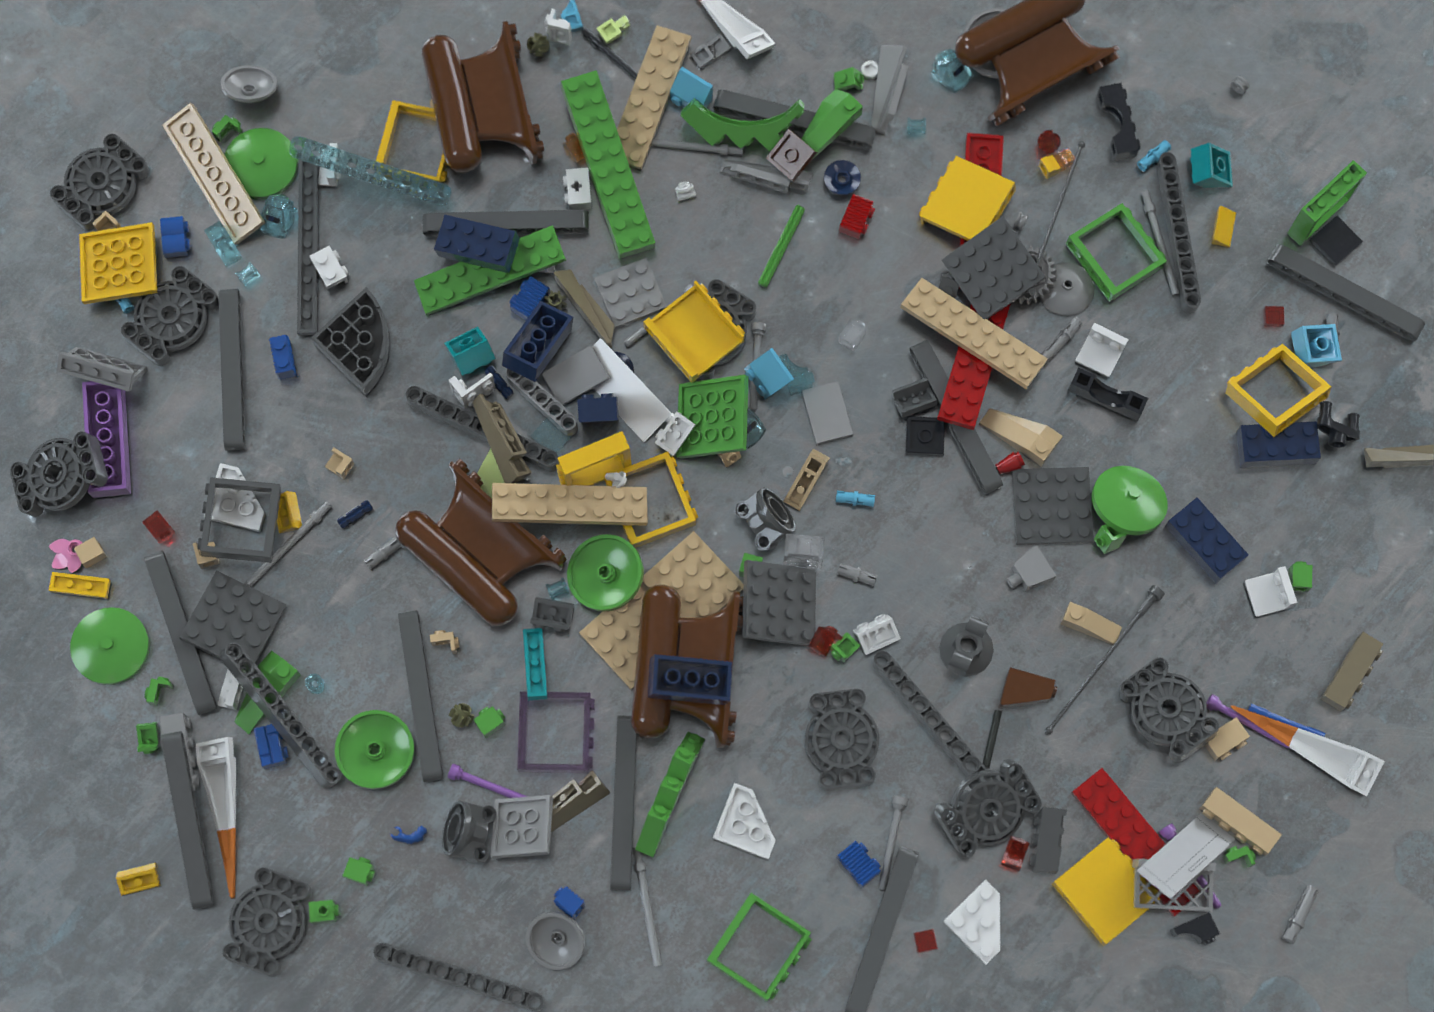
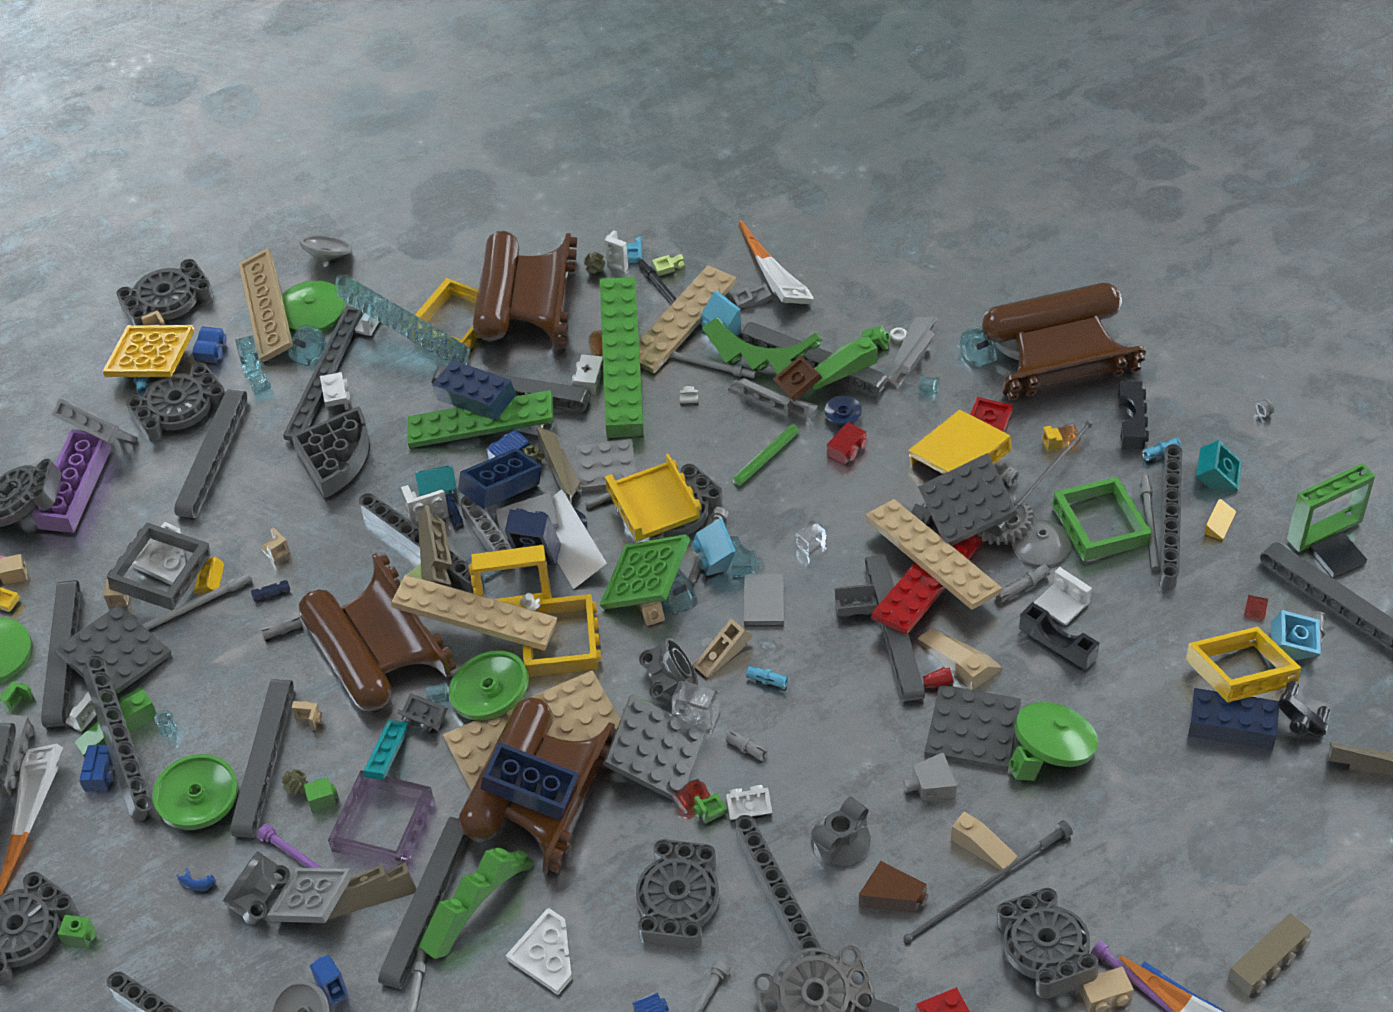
camera: 20 degrees right, 25 degrees down
clear red brick [142,510,175,544] -> none
bright green bracket [212,115,243,142] -> none
blue brick [269,335,297,380] -> none
bright green brick [343,857,376,886] -> none
white bracket [655,411,696,456] -> none
black tile [905,416,945,456] -> none
pearl dark grey bar [983,710,1002,769] -> none
clear red gear [1038,130,1061,154] -> none
dark blue brick [1165,497,1249,584] -> none
white bracket [1244,566,1297,617] -> none
bright green brick [1289,561,1312,592] -> none

